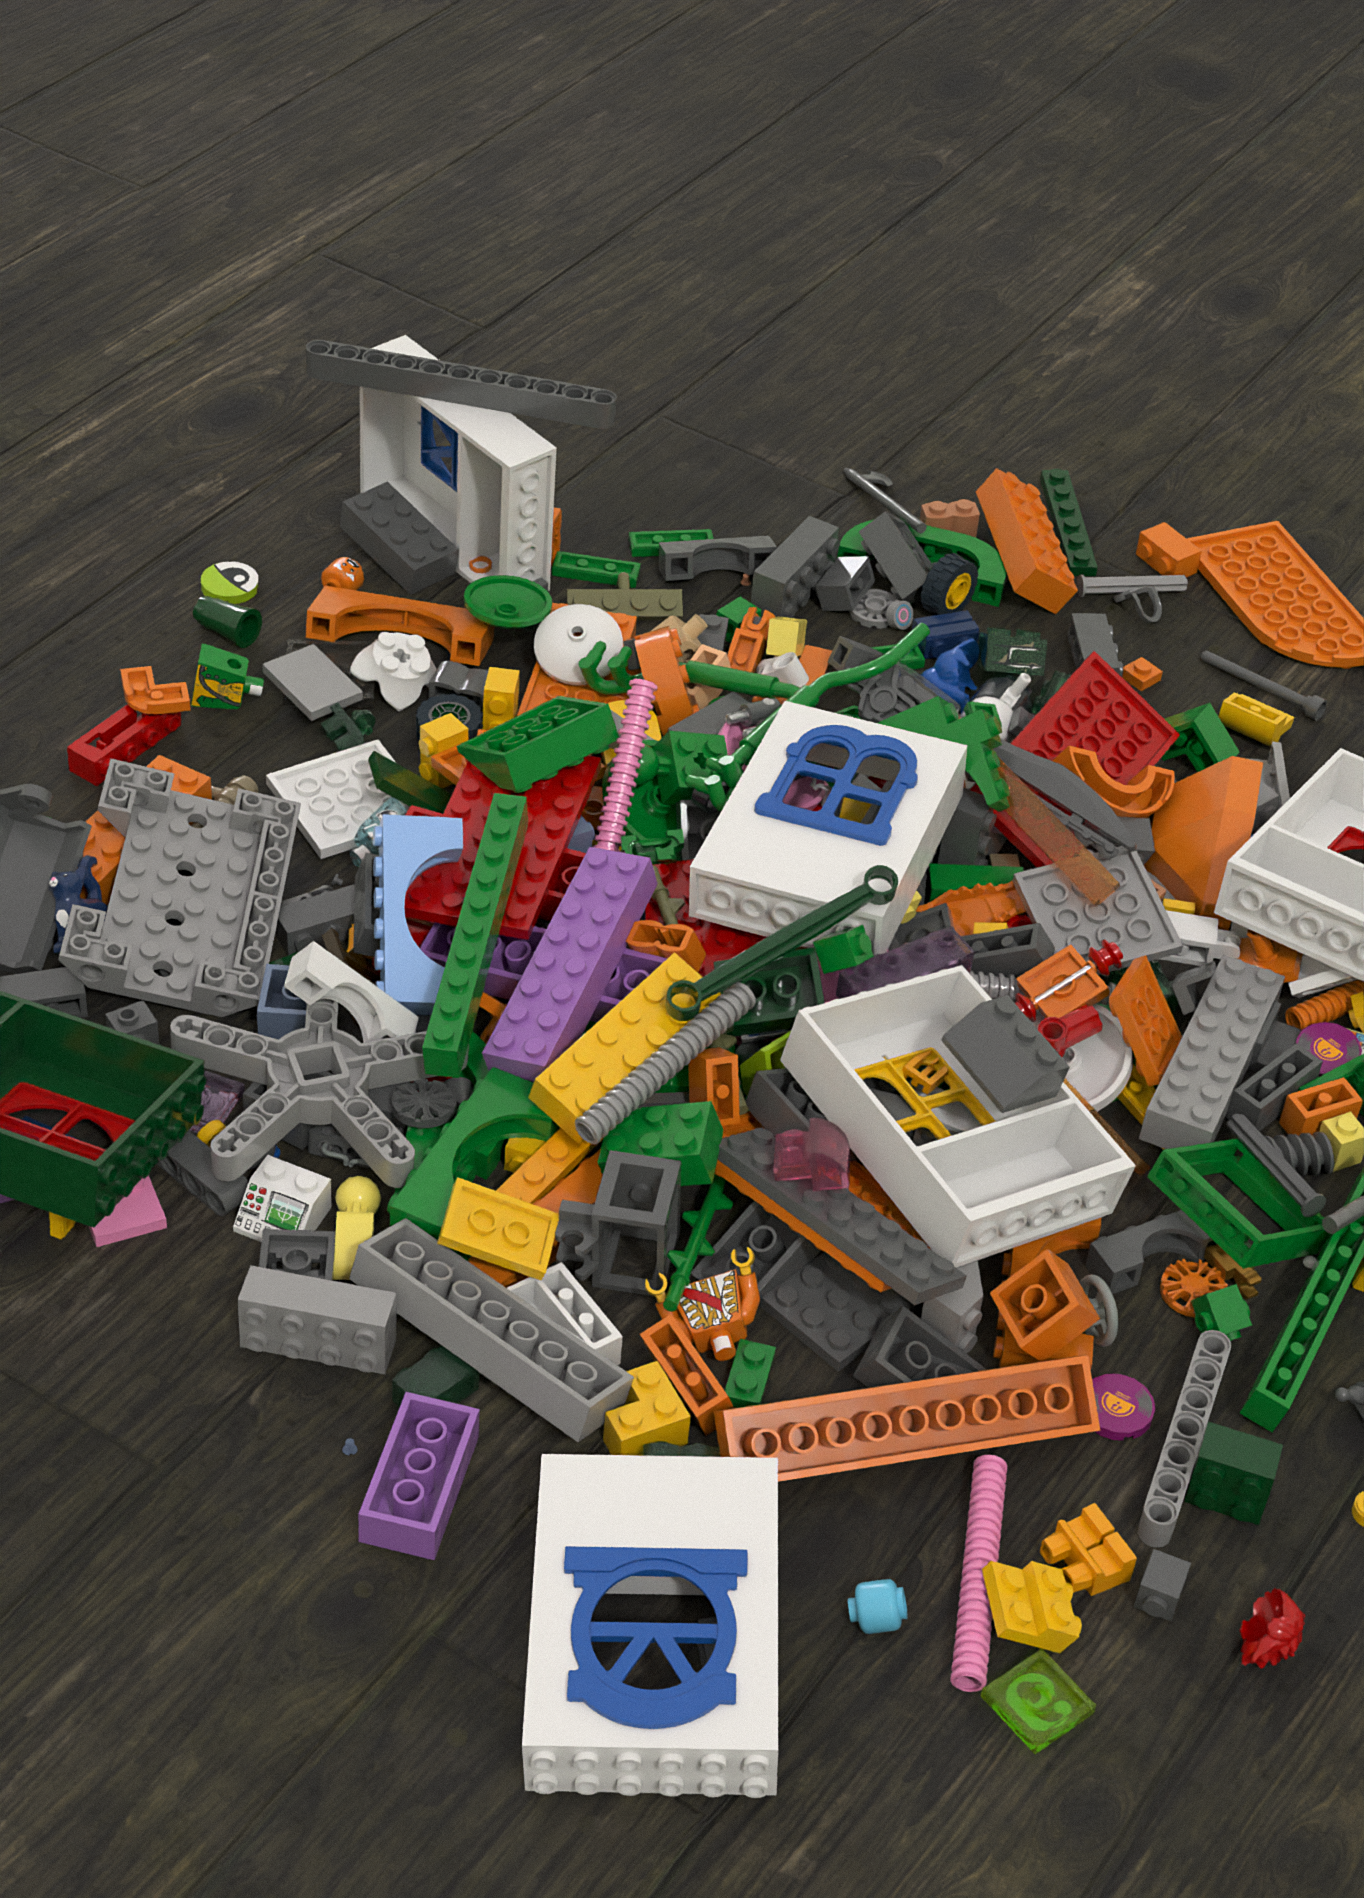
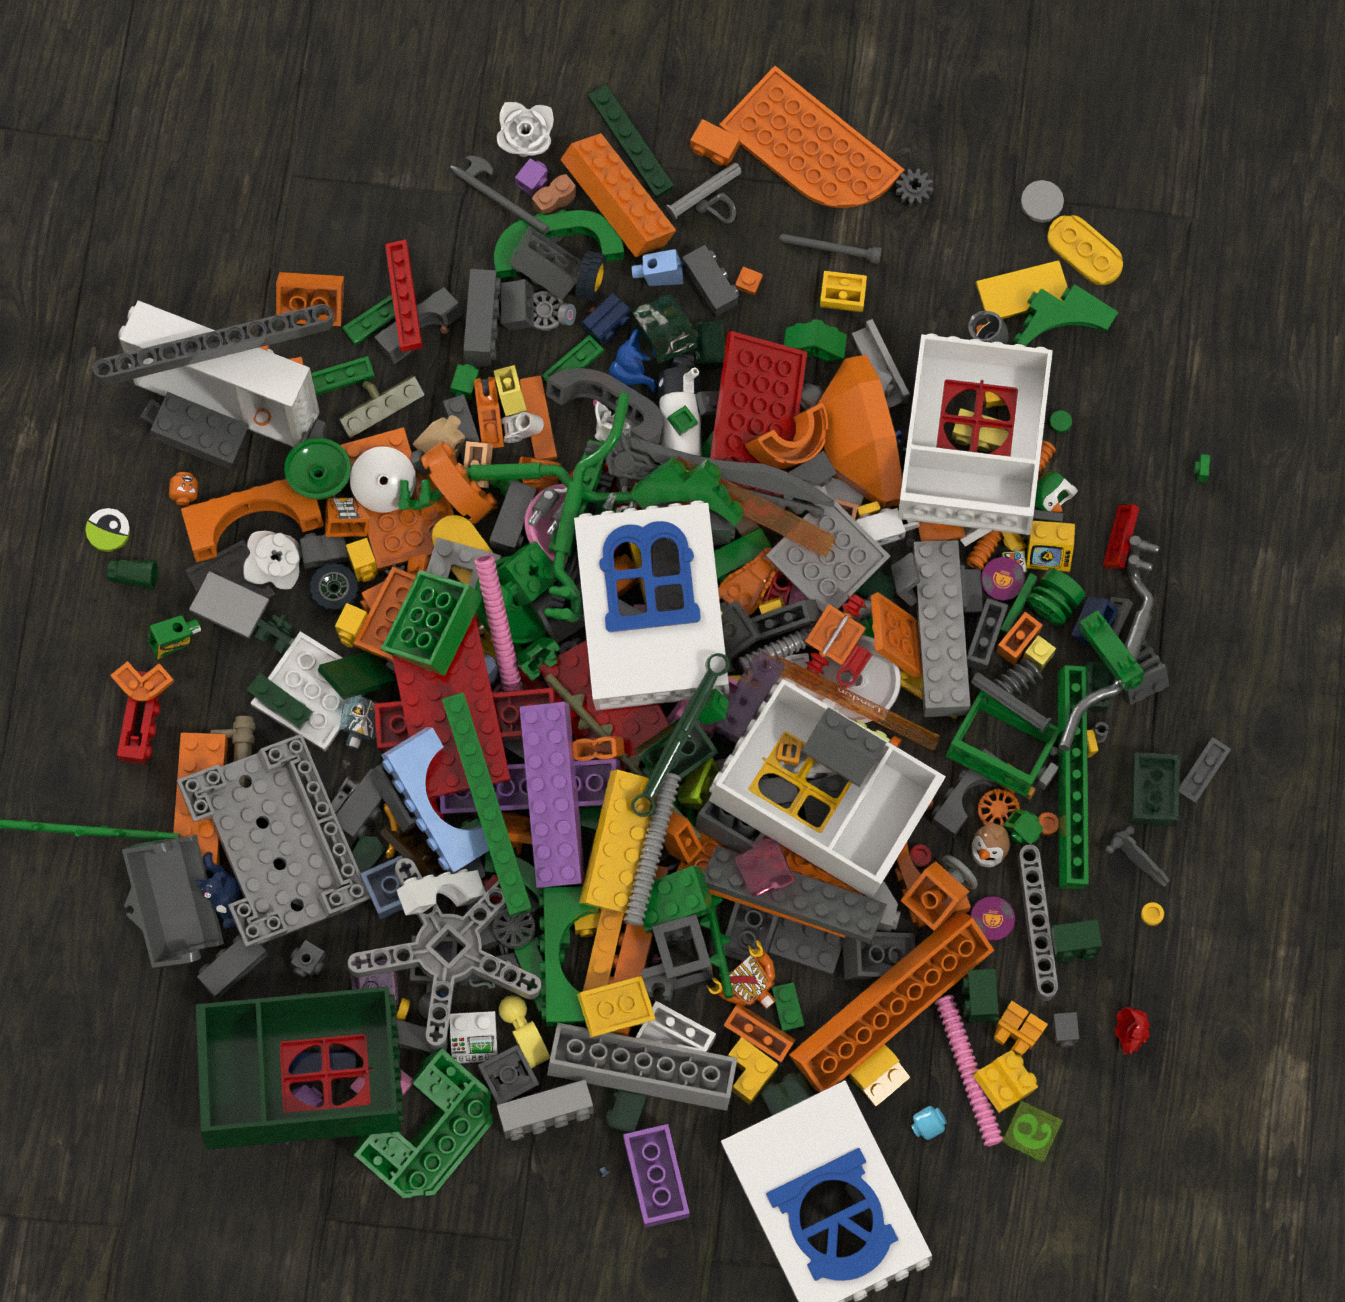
camera: 25 degrees left, 30 degrees up
none -> dark green plate [246,673,313,731]
none -> orange slope [276,272,344,326]
none -> orange torso [324,493,370,537]
none -> green slope [353,1047,493,1198]
none -> red plate [385,239,423,352]
none -> white brick [497,102,554,157]
none -> medium lavender brick [515,158,549,197]
none -> light blue torso [632,249,683,286]
none -> yellow brick [848,1044,910,1106]
none -> dark green brick [961,969,999,1024]
none -> piece [972,823,1010,868]
none -> light grey plate [1037,762,1059,790]
none -> orange tile [1038,812,1059,836]

